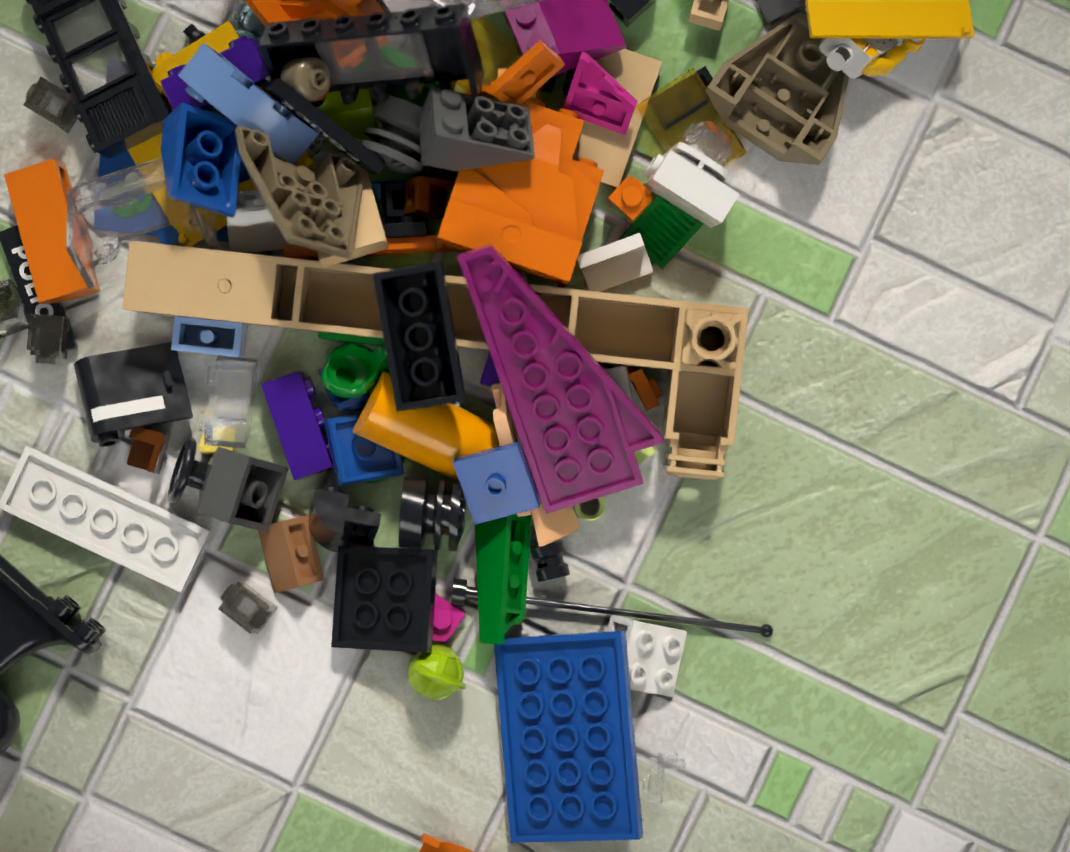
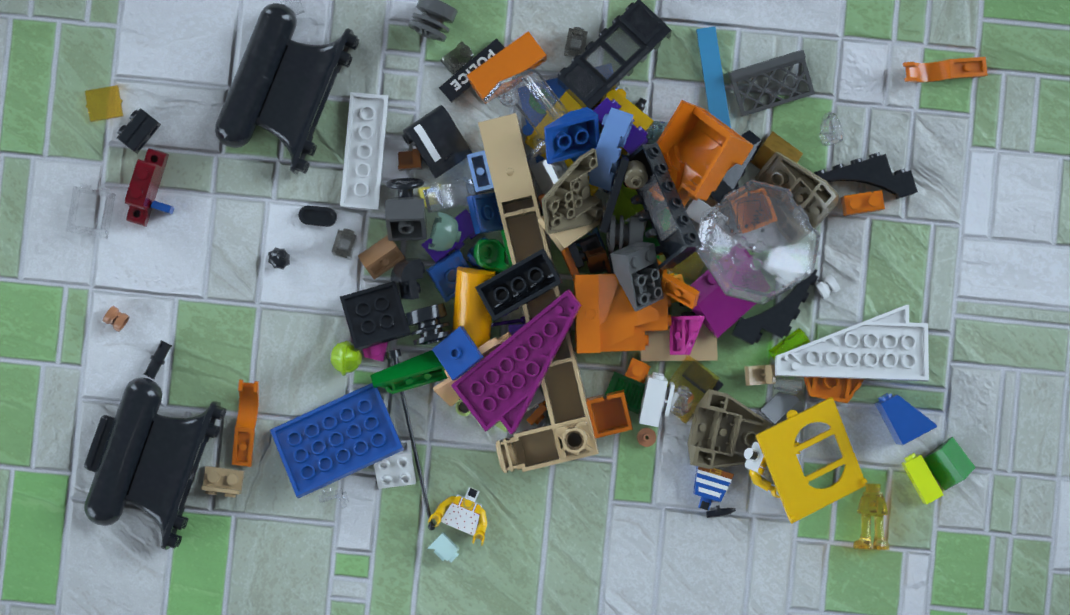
camera: 75 degrees right, 0 degrees up
clear smoke window [24,313,70,365] -> none
black wheel [530,541,570,582] -> none
white panel [577,233,653,292] -> none
none -> black piece [268,247,290,270]
none -> black tile [298,205,337,227]
none -> light aqua window [427,532,459,562]
none -> sand green cylinder [428,212,461,251]
none -> torso [428,487,488,546]
none -> blue plate [466,192,504,235]
none -> dark purple hinge [491,316,526,327]
none -> orange piece [586,389,633,439]
none -> nougat tile [637,428,656,447]
none -> torso [693,466,734,511]
none -> black helmet [706,505,736,518]

